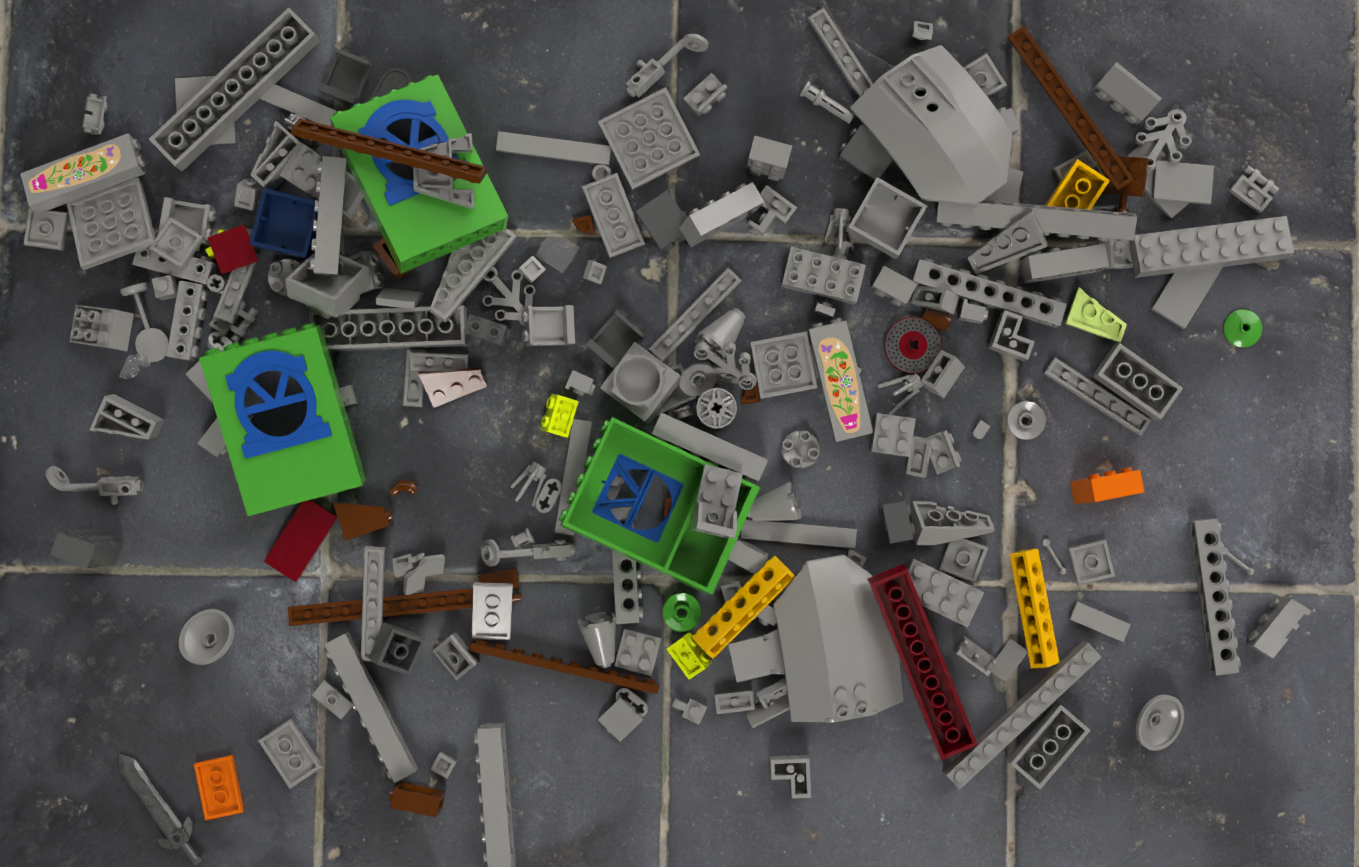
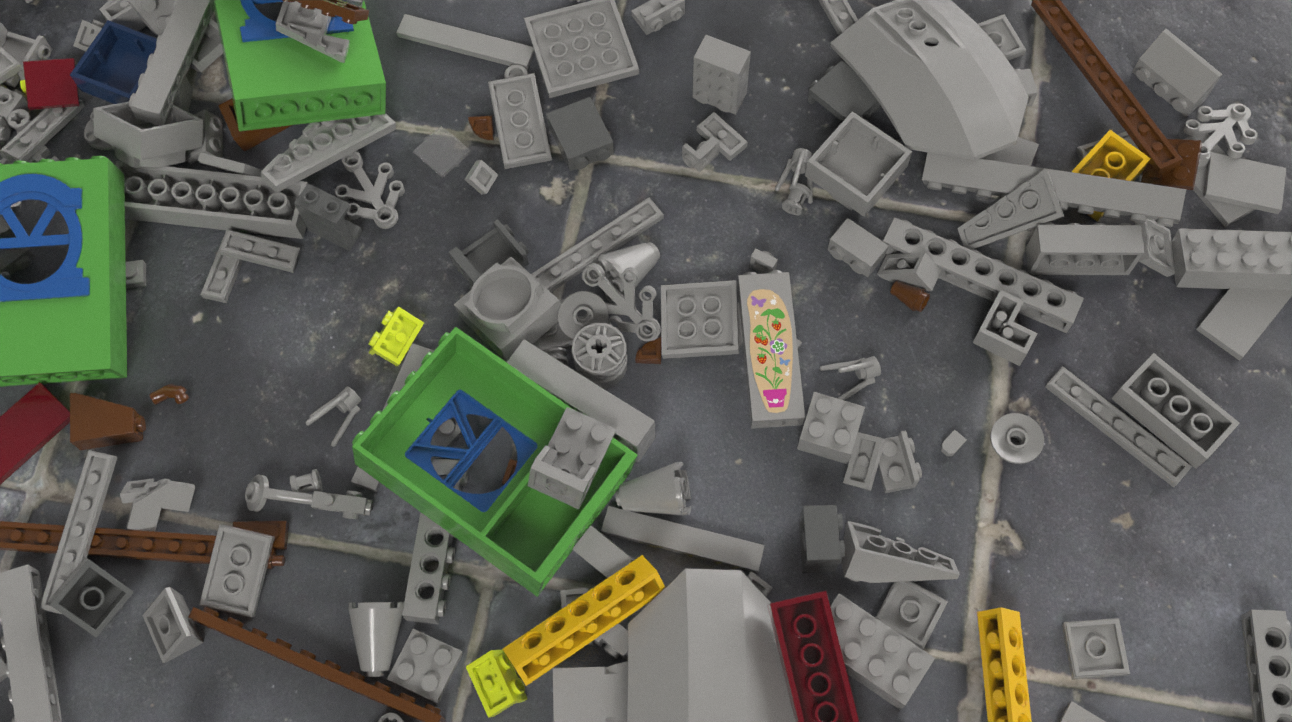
camera: 10 degrees right, 20 degrees down
wing [418,367,487,408] -> none
light grey plate [518,256,546,283] -> none
light grey panel [521,305,575,346] -> none
light grey beam [536,479,562,513] -> none
light grey brick [565,370,596,396] -> none
bright green dish [663,593,701,632] -> none
light grey brick [679,182,764,247] -> none
light grey brick [781,247,866,305] -> none
light grey dish [781,431,820,469] -> none
light grey pin [799,81,855,124] -> none
flat silver piece [884,317,942,374] -> none
light grey brick [920,350,965,398] -> none
light grey brick [957,299,989,324] -> none
light grey hinge [1042,539,1067,575] -> none
yellowish green wing [1065,287,1127,343] -> none
orange wedge [1070,467,1145,504] -> none

